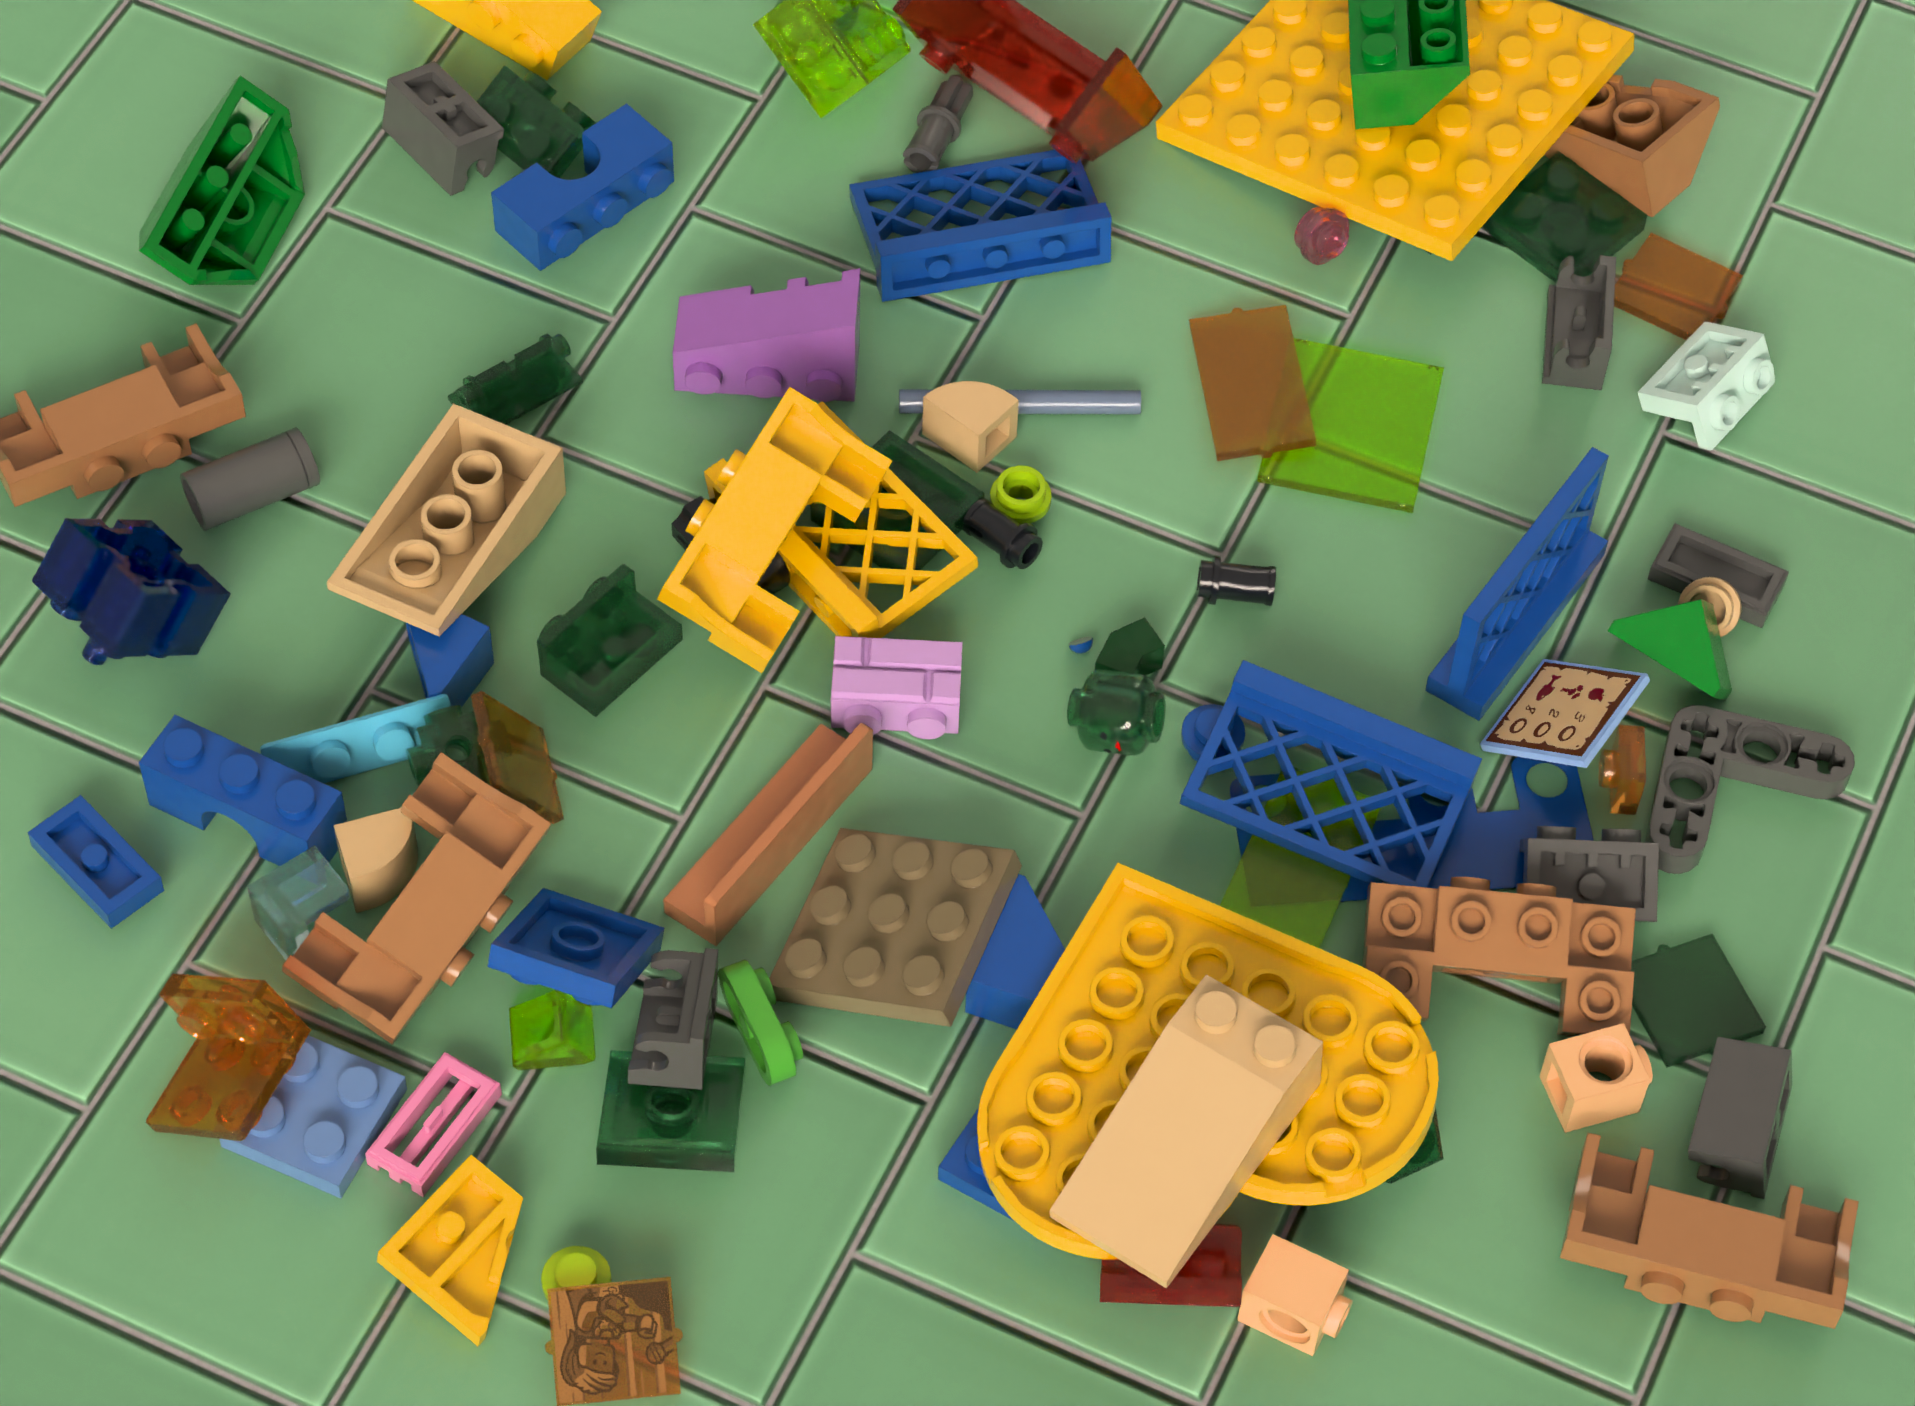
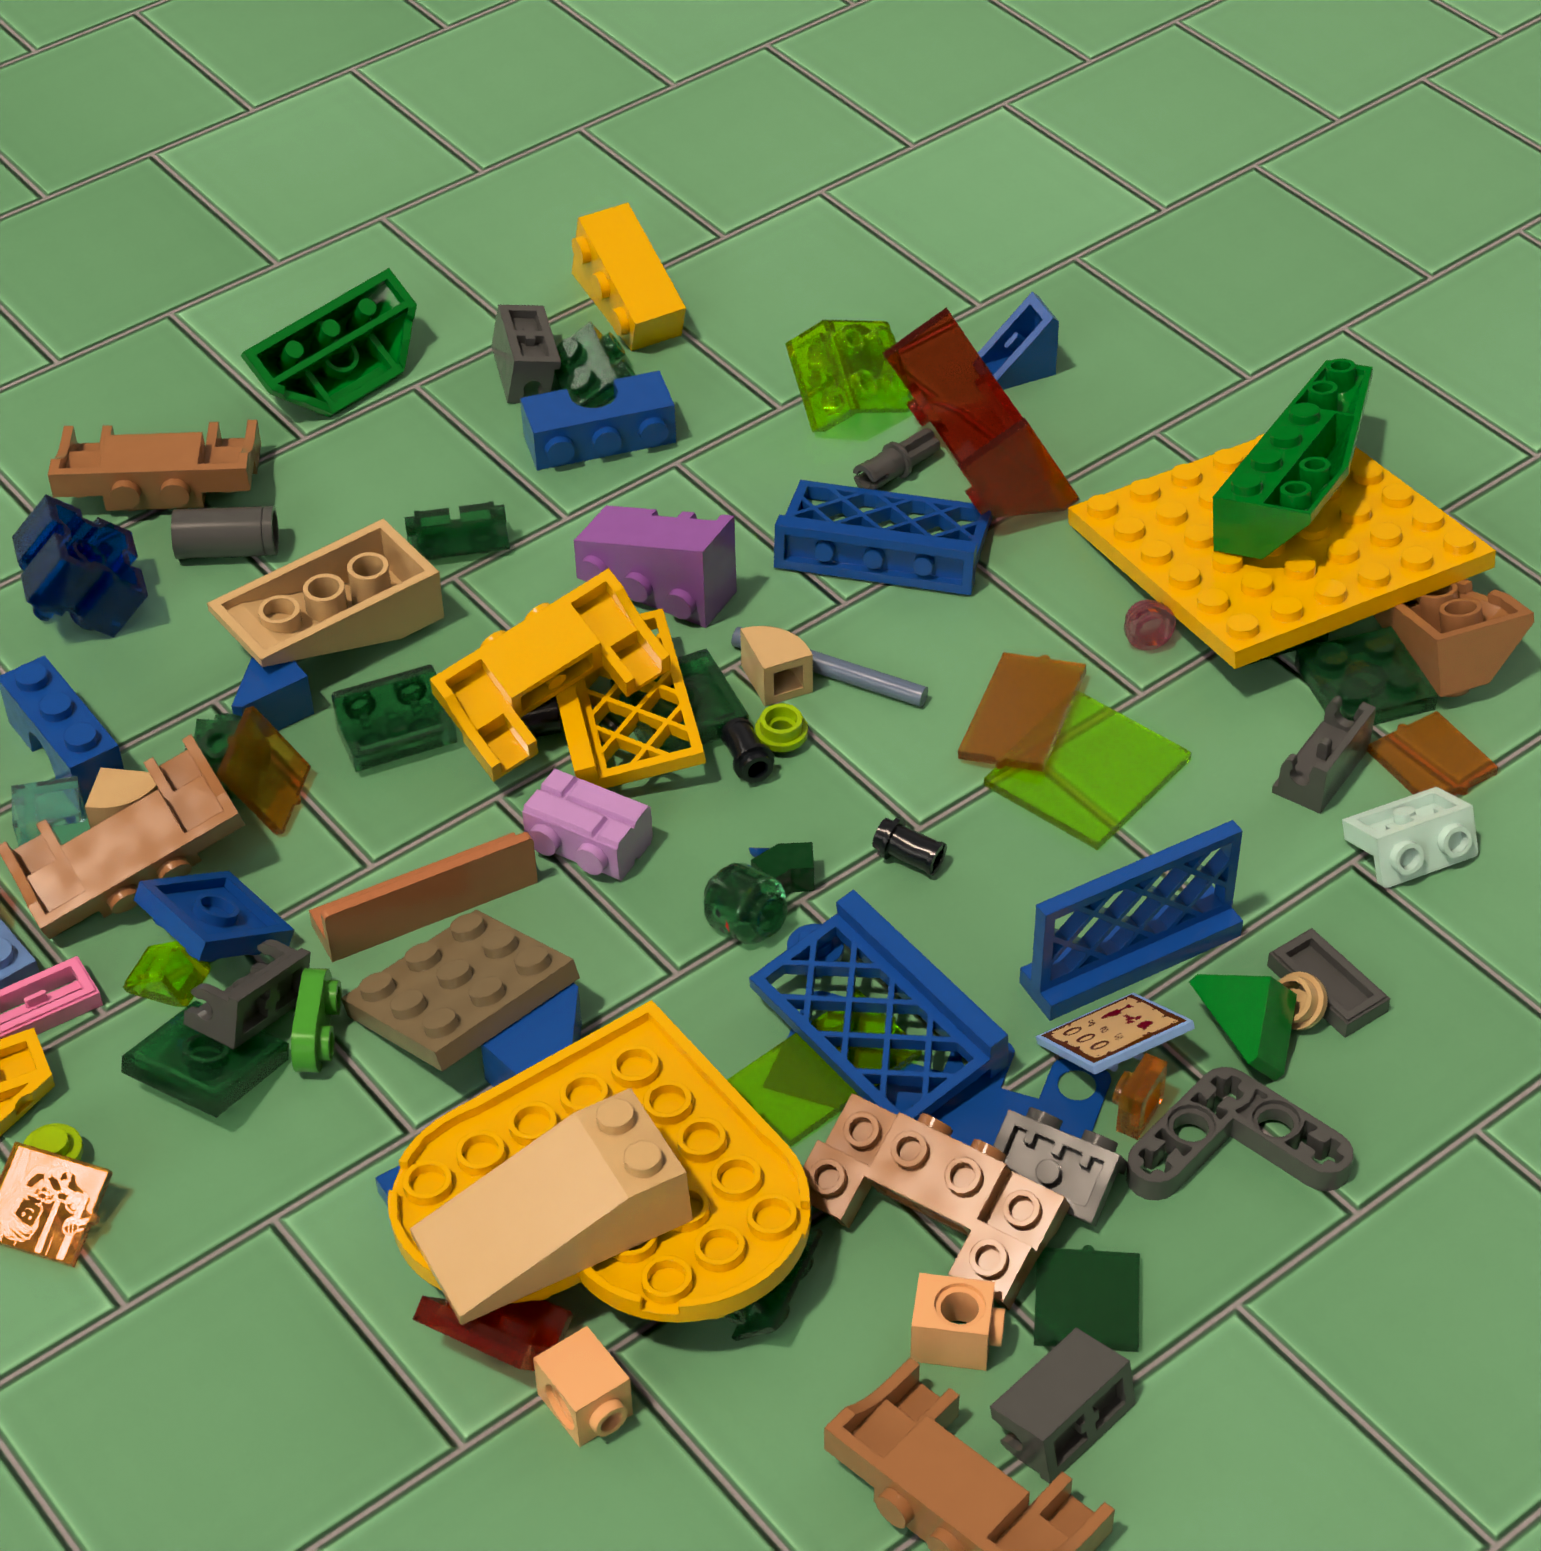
camera: 30 degrees right, 10 degrees down
medium azure piece [260,694,458,783] -> none

